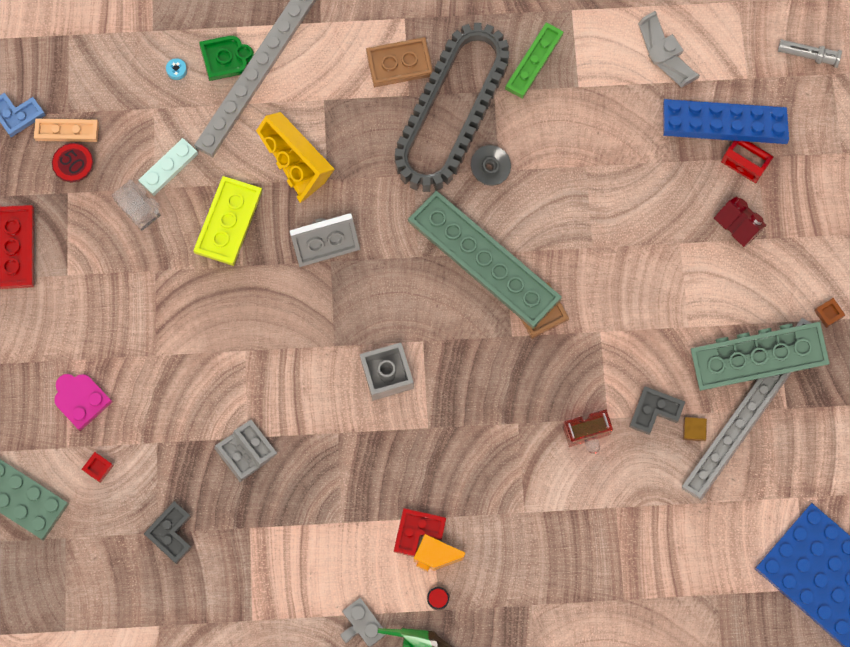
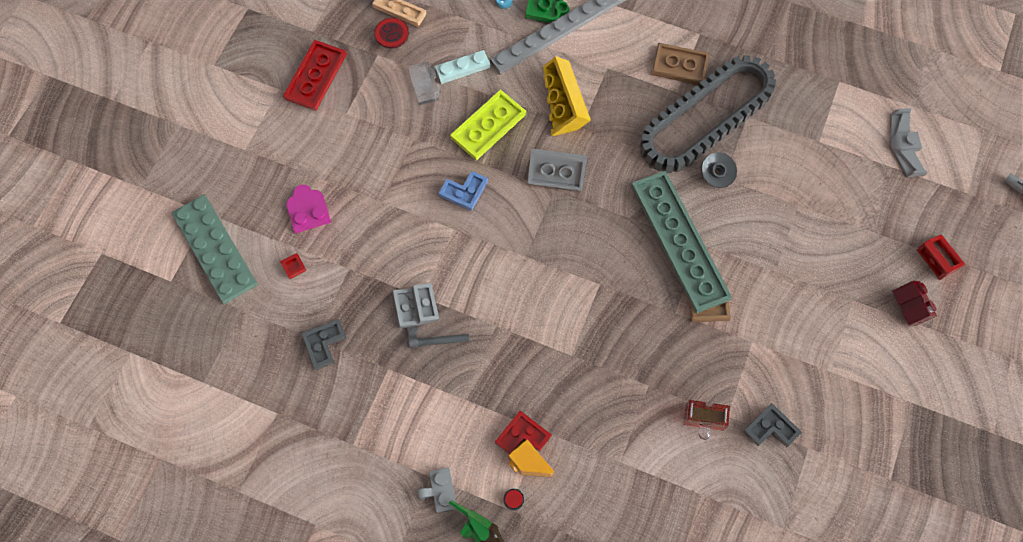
camera: 25 degrees right, 5 degrees down
light grey brick [360,343,414,401] -> none
bright green plate [505,22,564,99] -> none
blue plate [663,99,789,144] -> none
light grey plate [682,318,811,501] -> none
pearl gold tile [683,417,707,441] -> none
sand green plate [691,322,830,391] -> none
dark orange plate [814,298,845,328] -> none
none -> dark grey piece [407,327,469,349]
none -> medium blue plate [438,171,488,211]

